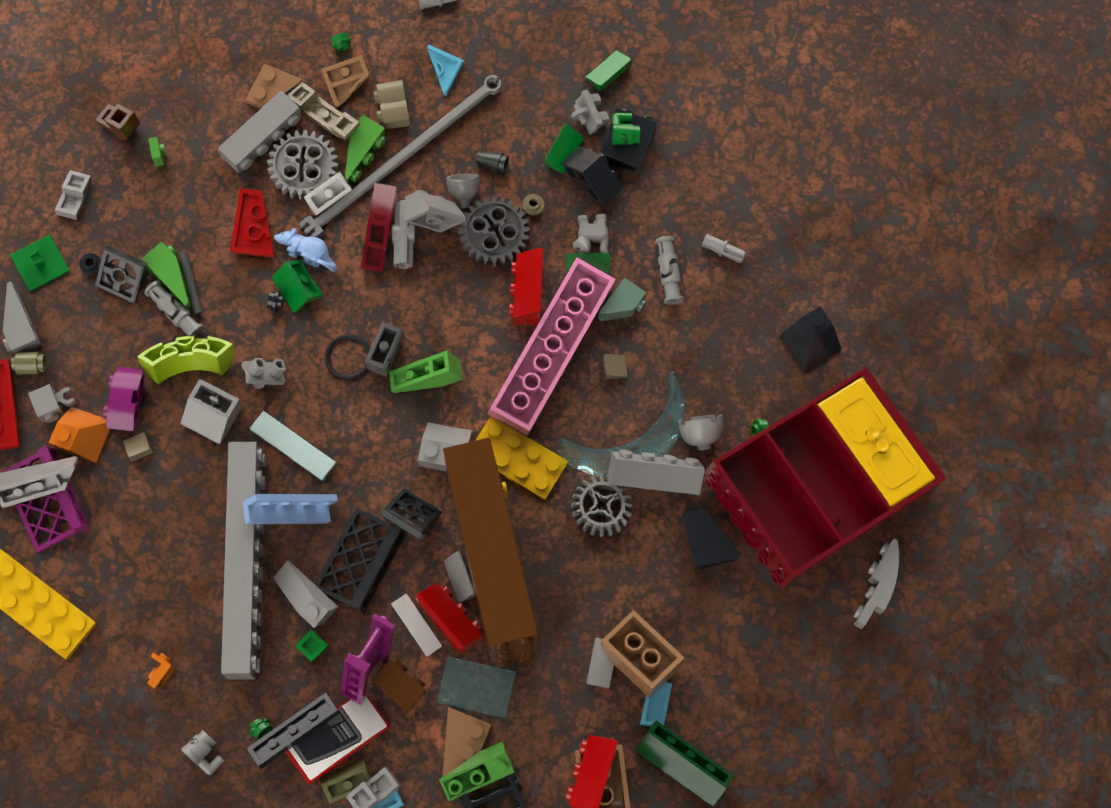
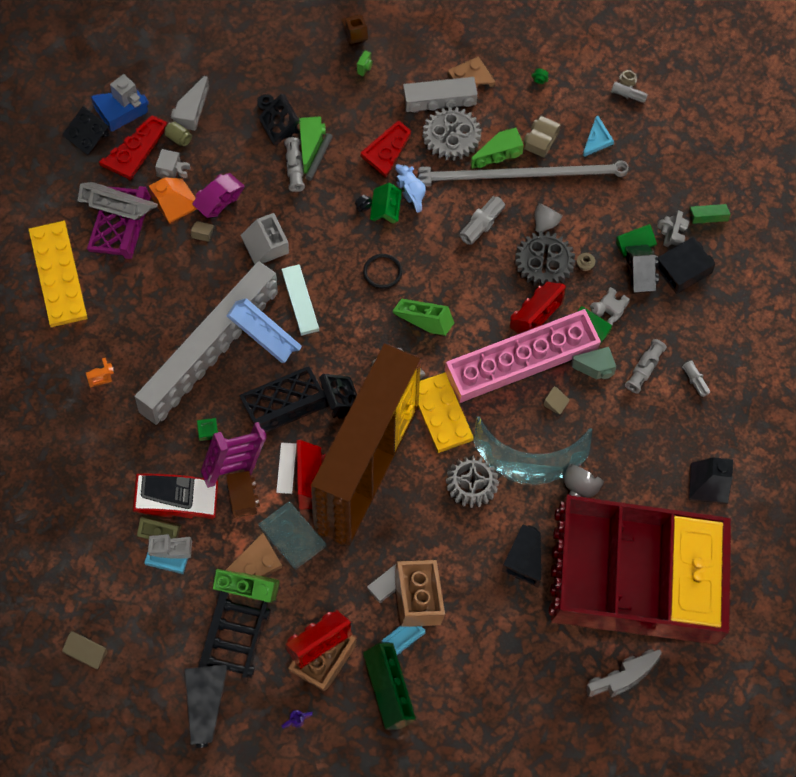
camera: 40 degrees right, 10 degrees down
green piece [10,234,70,292] -> none
light grey slope [55,170,91,220] -> none
lime brick [137,335,234,384] -> none
light grey piece [181,730,224,775] -> none
light grey hips [241,358,286,389] -> none
fence [247,692,340,769] -> none
green plate [250,718,272,740] -> none
light grey slope [274,561,338,628] -> none
dark tan slope [287,82,360,140] -> none
white slope [304,172,352,215] -> none
medium nougat wing [321,55,369,109] -> none
dark red slope [361,183,397,272] -> none
dark grey brick [365,322,405,377] -> none
light grey slope [404,190,466,232] -> none
pearl dark grey cone [475,151,509,174] -> none
light grey brick [607,450,705,495] -> none
green piece [612,113,640,145] -> none

